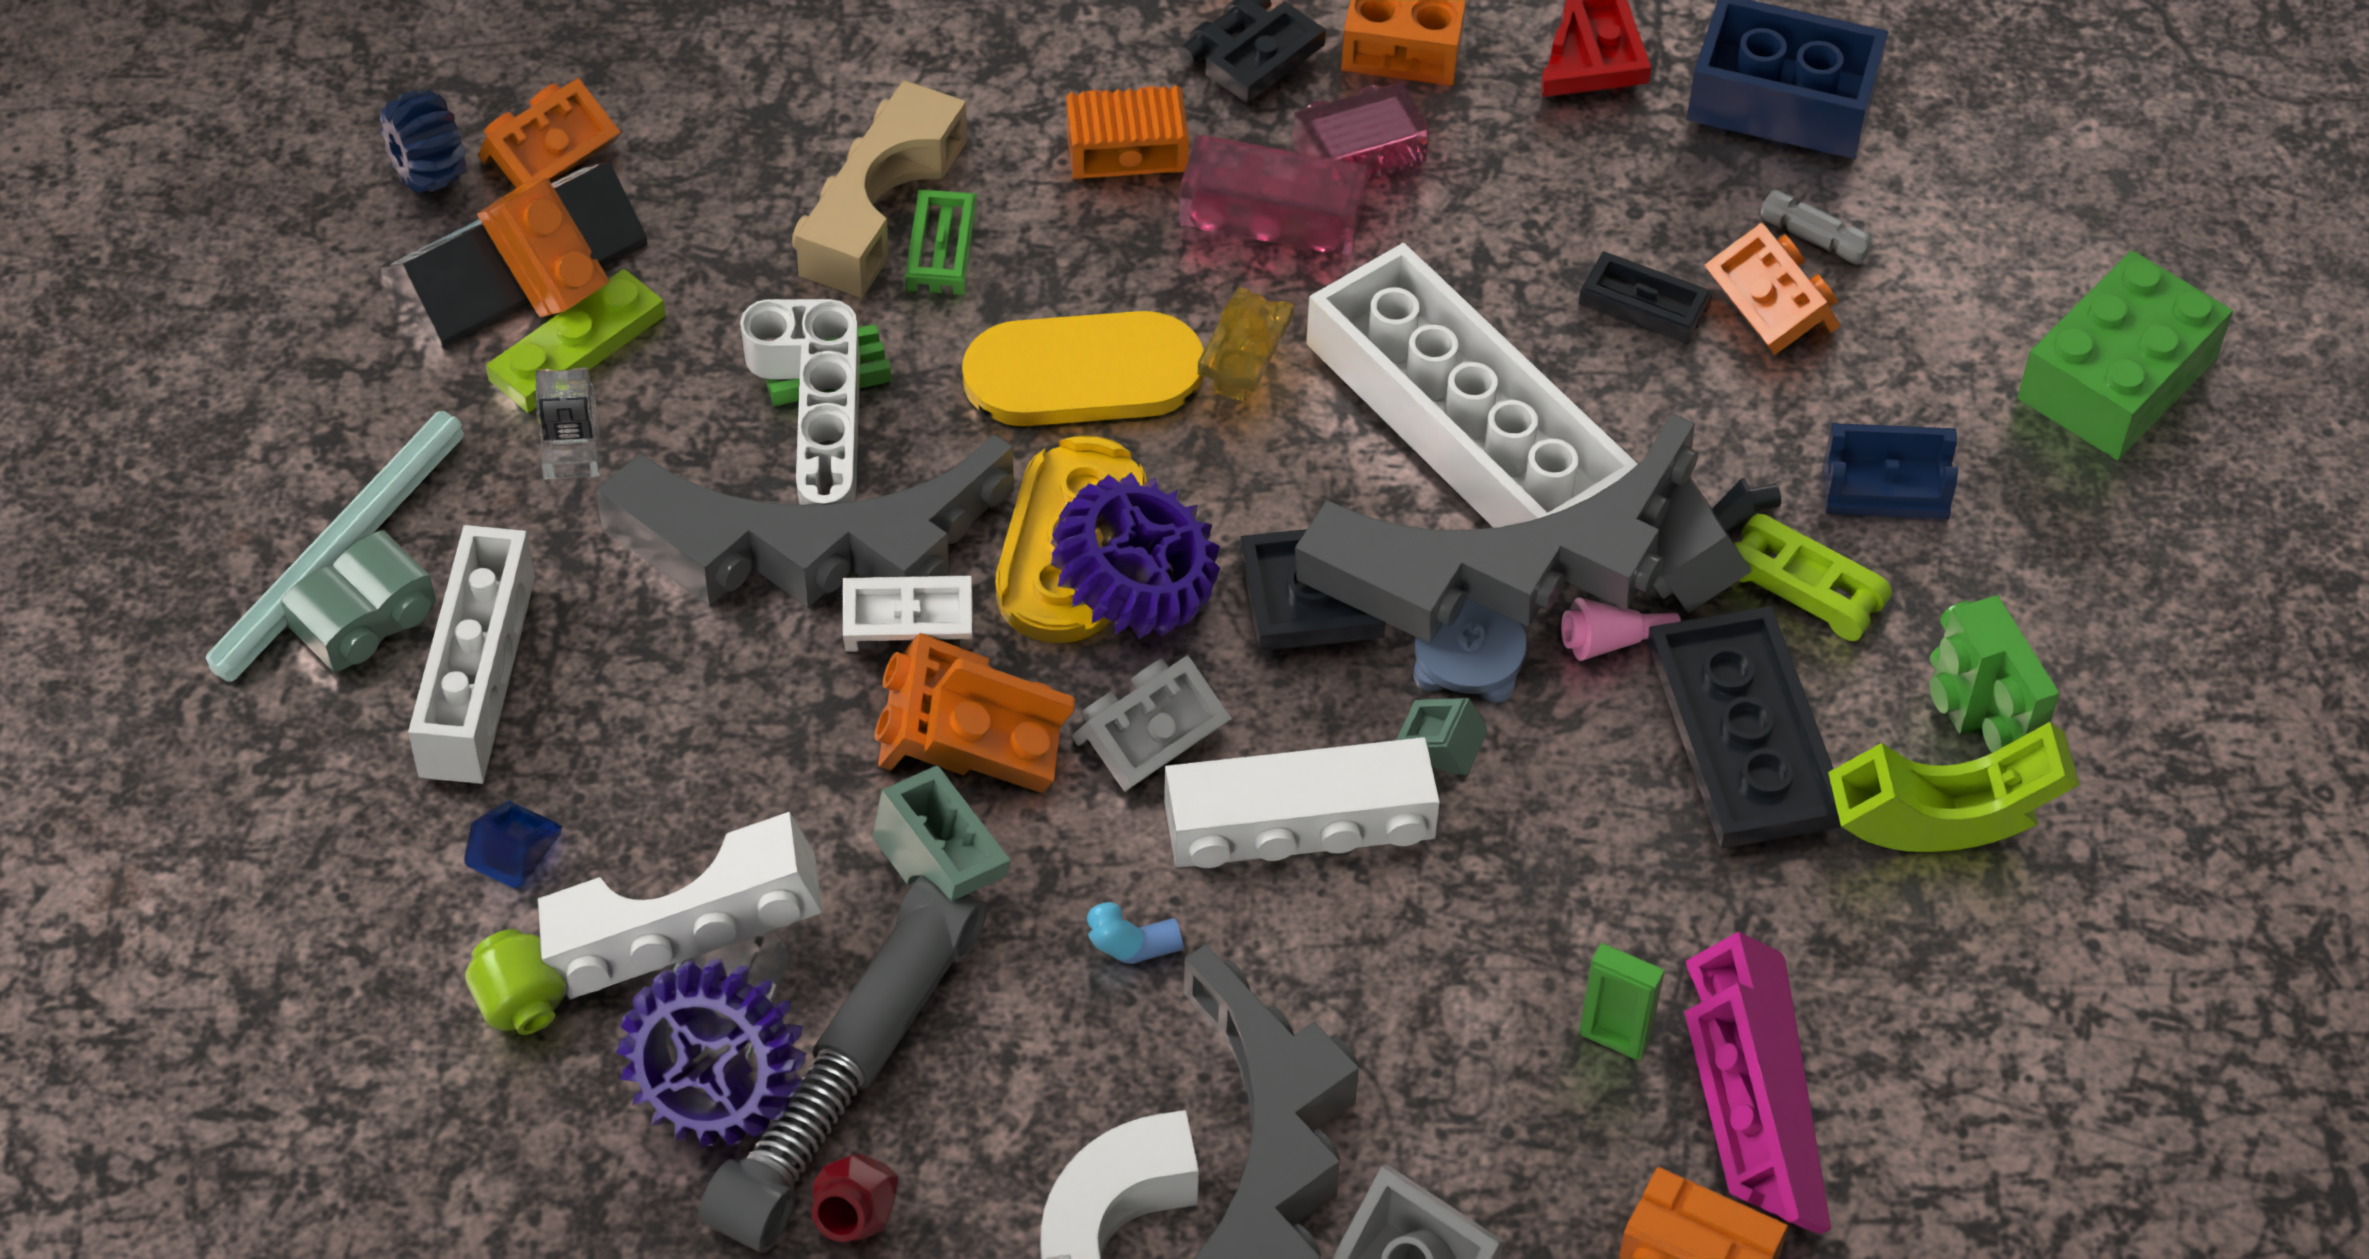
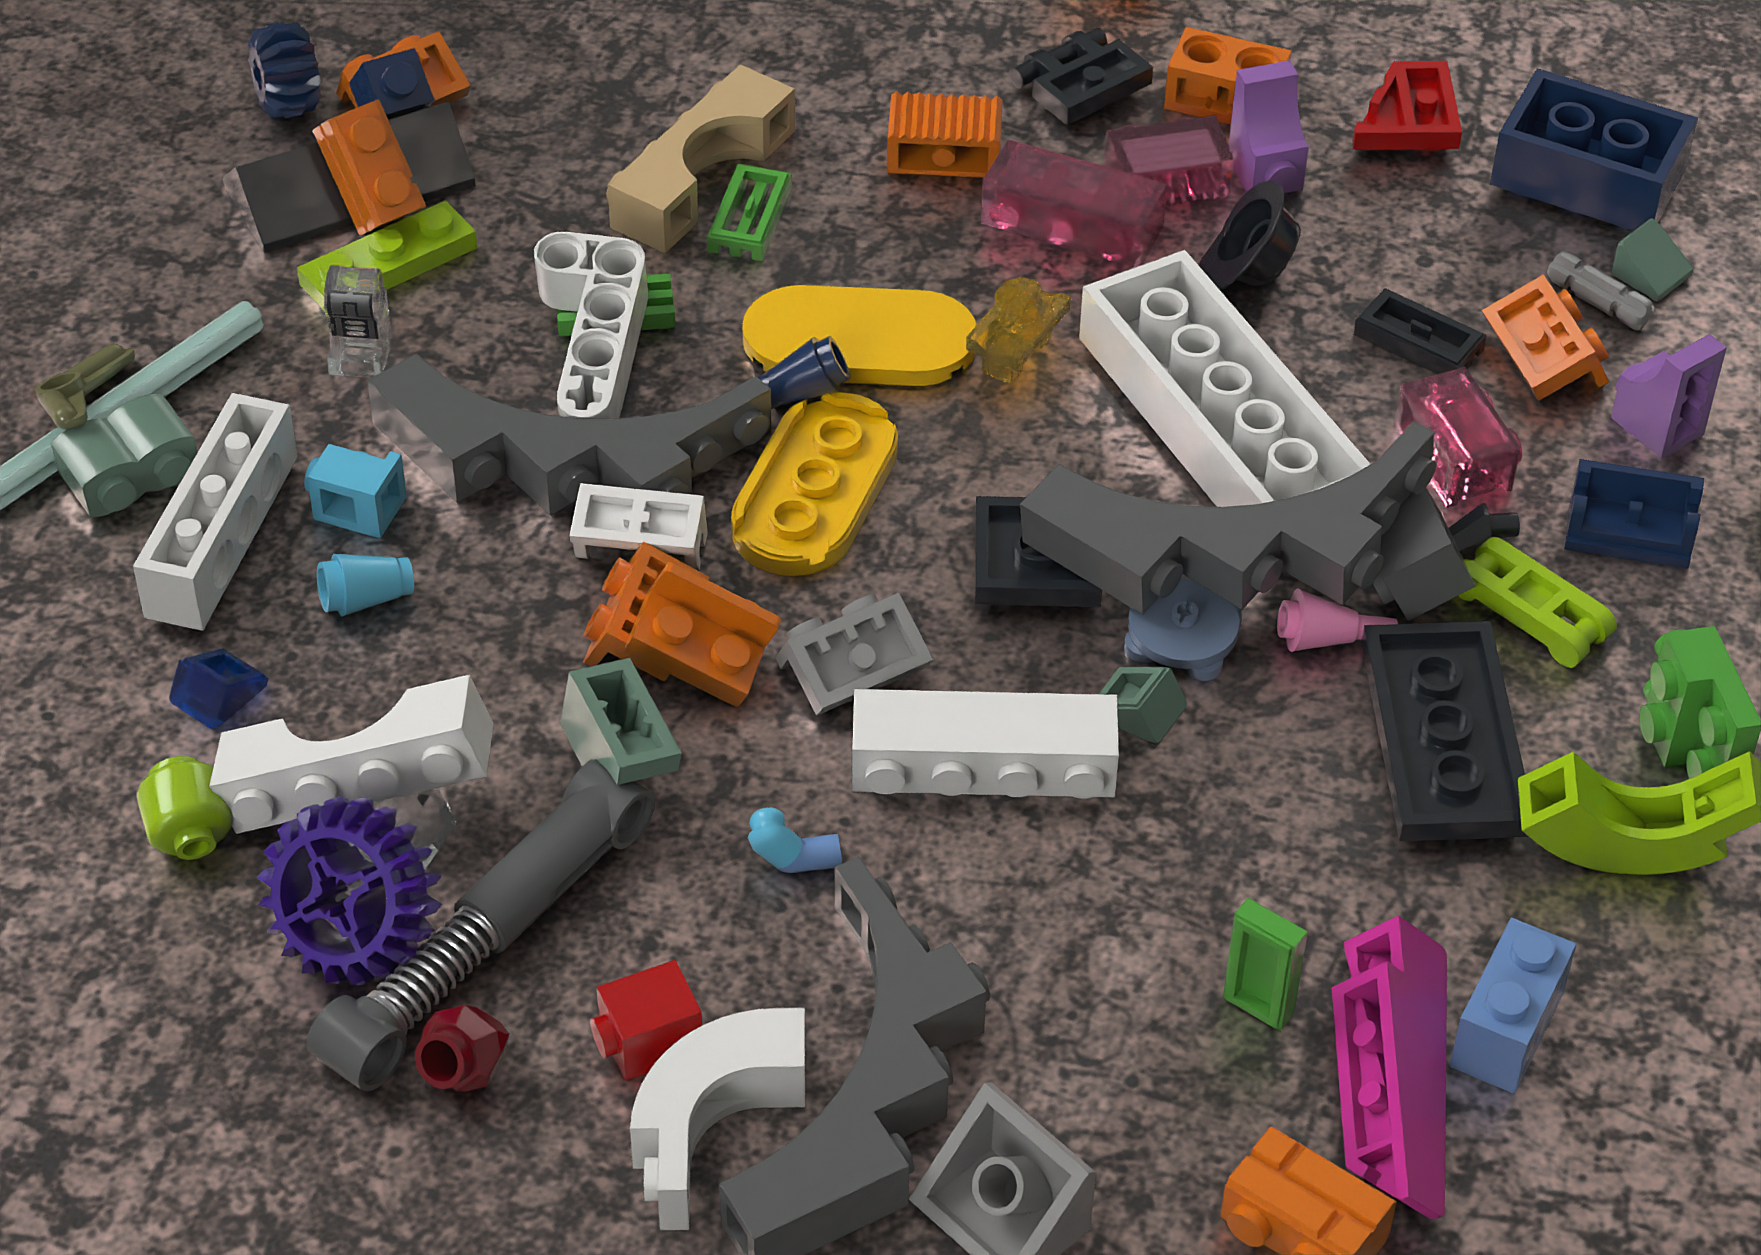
camera: 10 degrees right, 5 degrees down
dark purple gear [1050,472,1220,639] -> none
none -> olive piece [35,343,135,430]
none -> medium azure brick [304,444,407,539]
none -> medium azure cone [317,554,414,616]
none -> dark blue brick [349,48,435,120]
none -> red brick [590,960,702,1081]
none -> dark blue cone [758,336,851,409]
none -> black piece [1198,180,1301,291]
none -> medium lavender arch [1228,60,1309,193]
none -> clear pink hinge [1393,367,1522,508]
none -> medium blue brick [1449,917,1577,1094]
none -> sand green slope [1611,218,1694,302]
none -> medium lavender arch [1611,334,1727,459]

